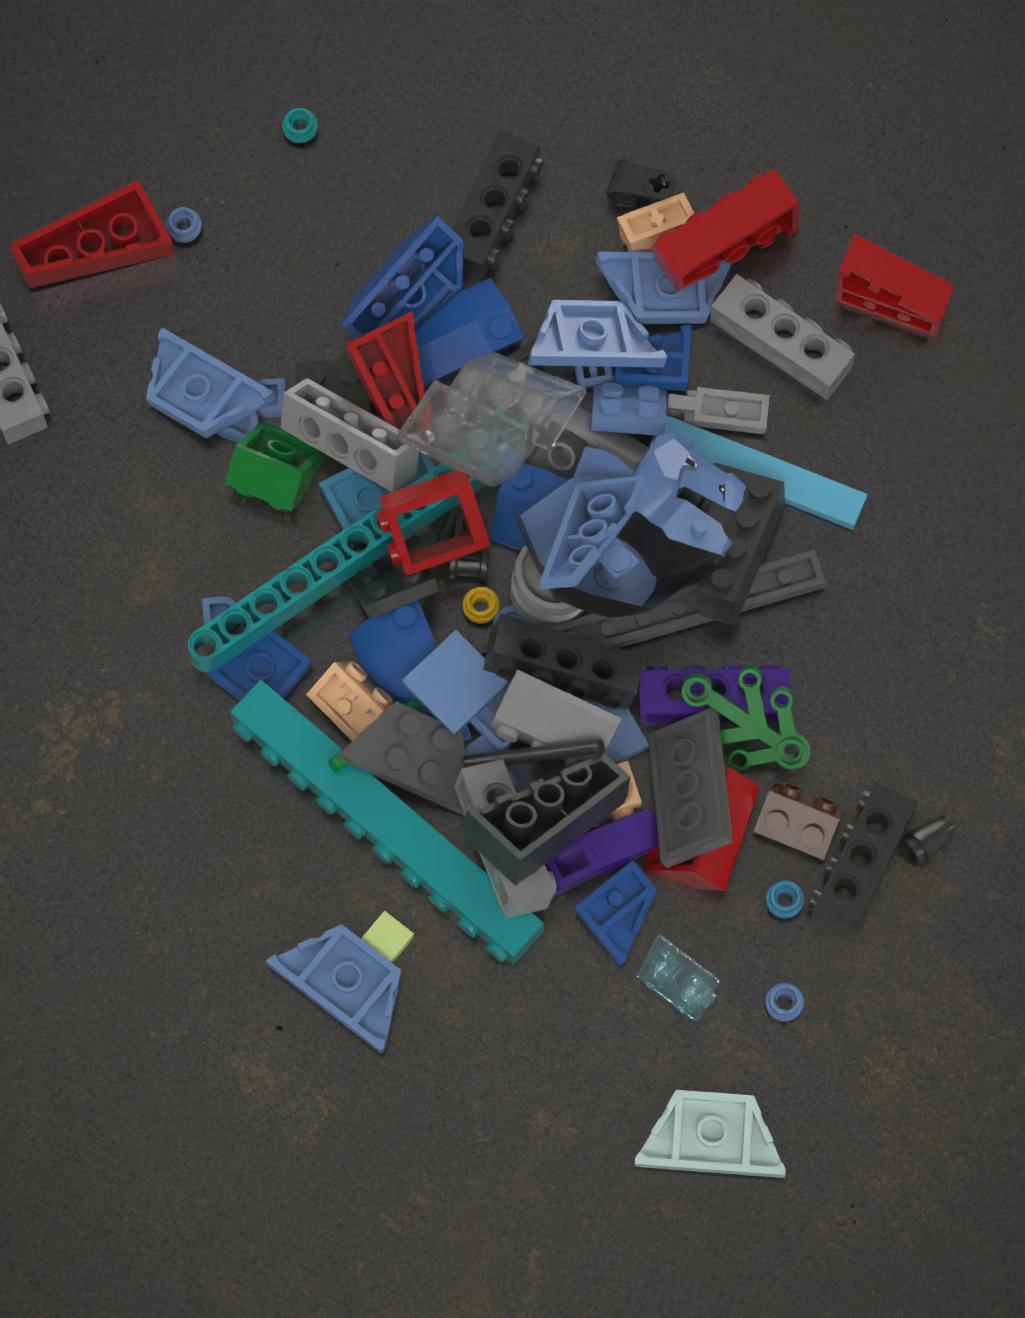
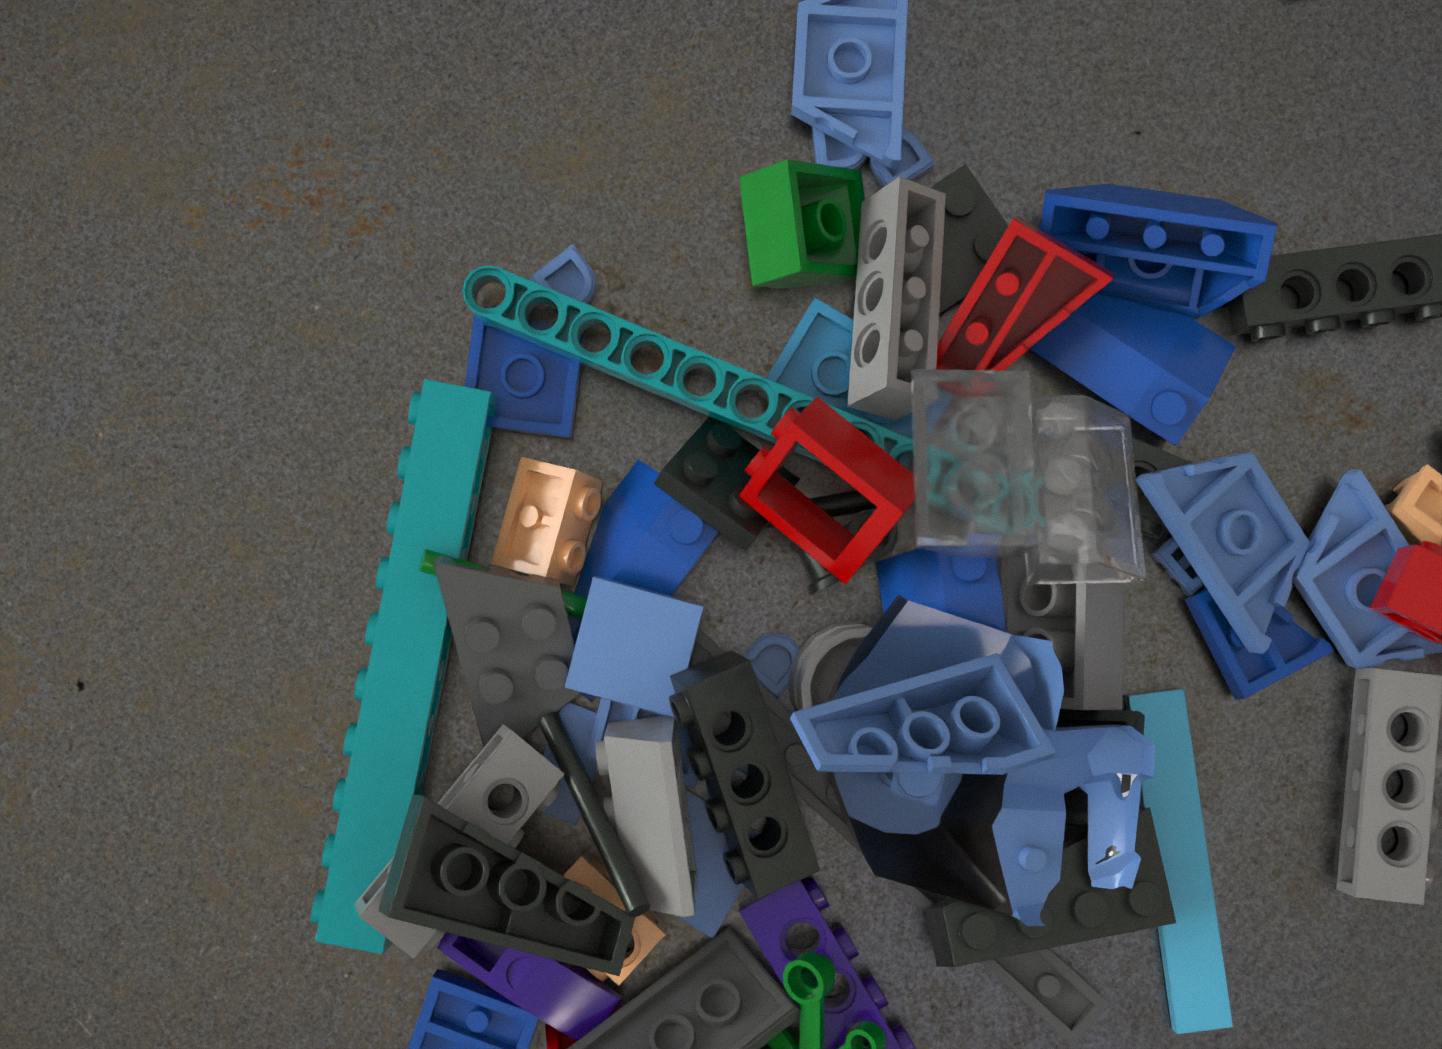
camera: 60 degrees right, 15 degrees up
medium blue wing [266,924,402,1054] -> none
yellowish green tile [361,911,415,963] -> none
yellow plate [462,587,500,624] -> none
medium blue plate [591,382,667,436] -> none
light grey hinge [666,387,770,434] -> none

